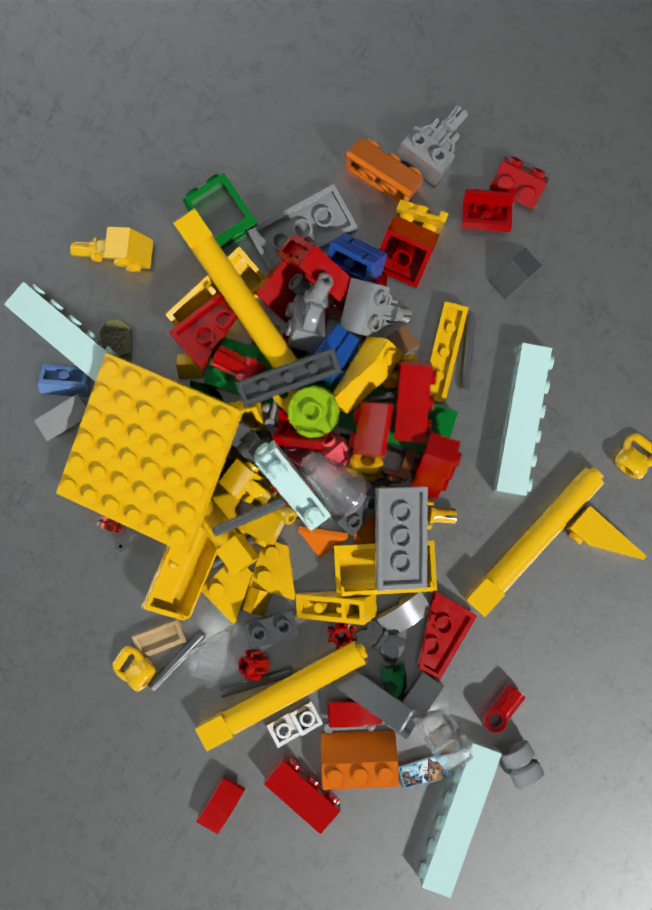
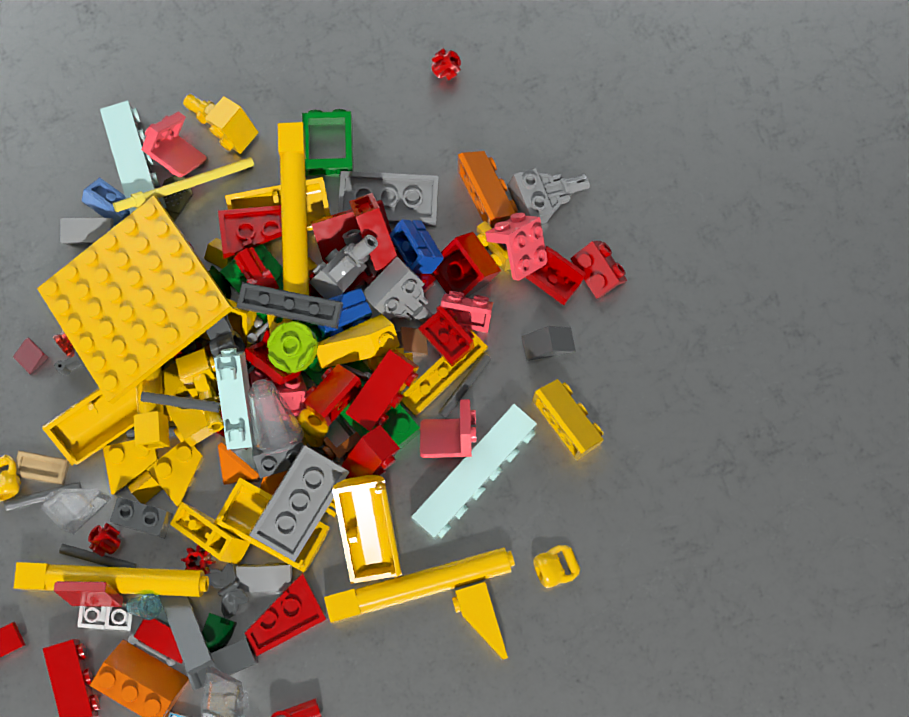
camera: 30 degrees right, 10 degrees down
none -> slope [13,337,49,375]
none -> tile [54,581,123,607]
none -> light yellow bar [113,157,254,212]
none -> clear light blue cone [126,594,162,620]
none -> coral bracket [141,111,207,177]
none -> yellow container [332,475,402,584]
none -> red bracket [418,305,474,367]
none -> coral bracket [420,399,476,458]
none -> red gear [431,48,461,81]
none -> coral bracket [440,291,493,333]
none -> coral bracket [485,213,547,281]
none -> yellow slope [532,379,604,461]

